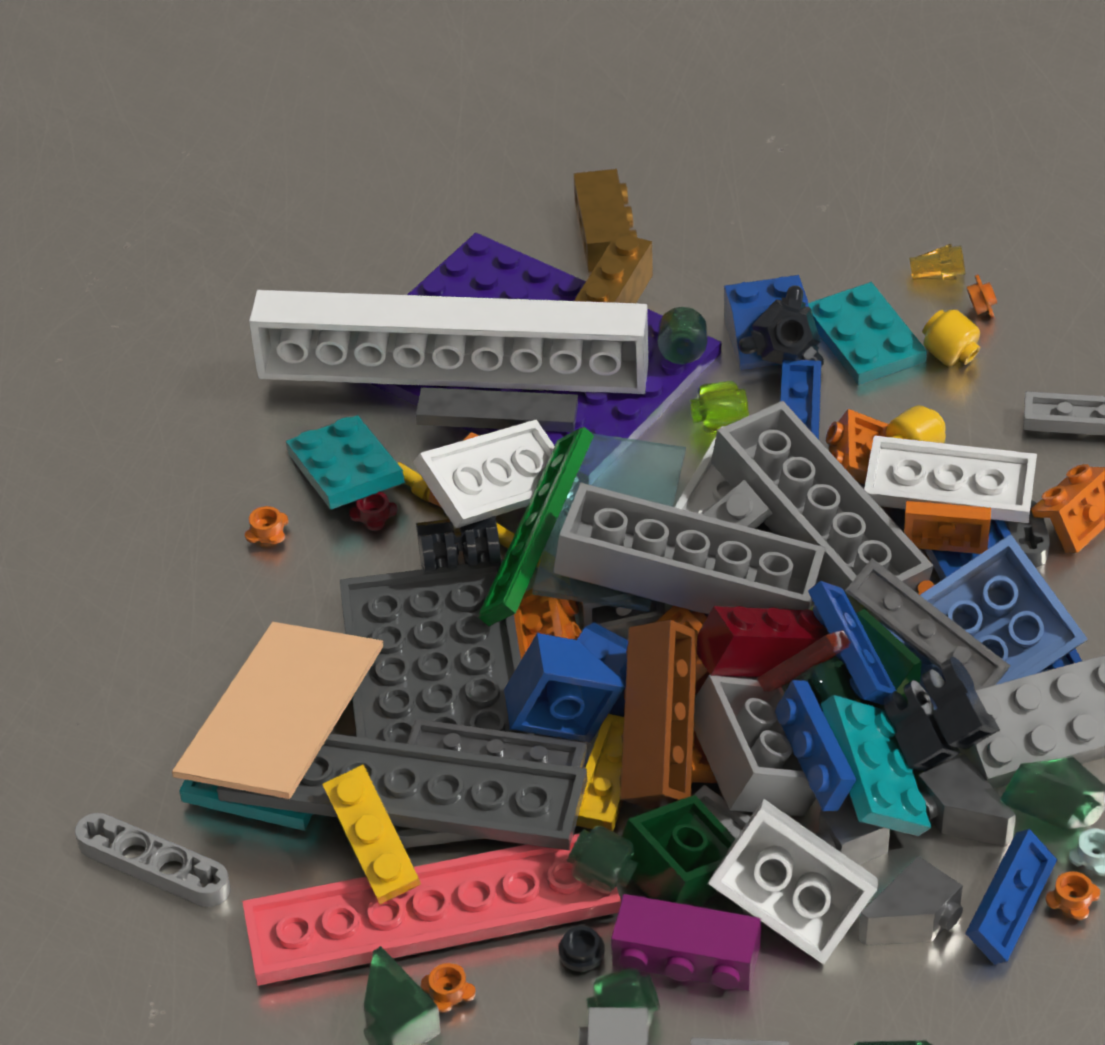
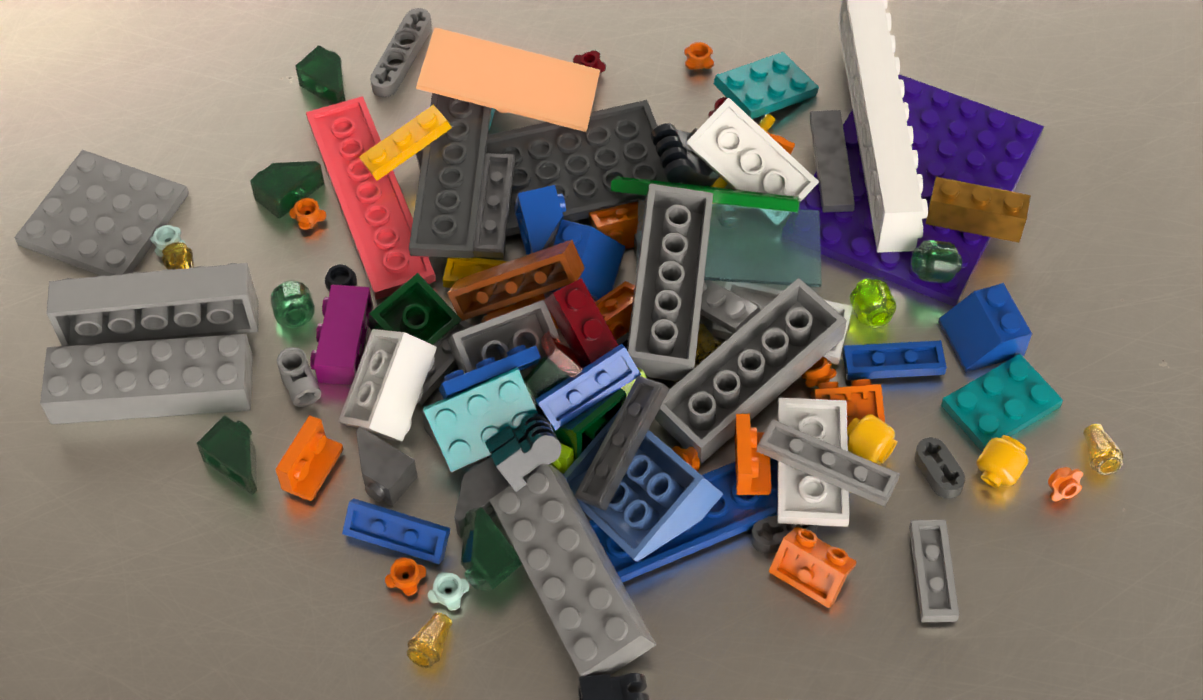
camera: 80 degrees right, 10 degrees up
clear green head [567,826,639,894] -> none
pearl gold brick [573,169,637,272] -> none
black rock [739,285,824,368] -> none
none -> orange bracket [275,415,343,501]
none -> light grey piece [277,347,321,407]
none -> clear green slope [295,45,346,105]
none -> dark red plate [573,50,606,75]
none -> light grey tile [757,419,900,507]
none -> dark grey beam [914,437,965,499]

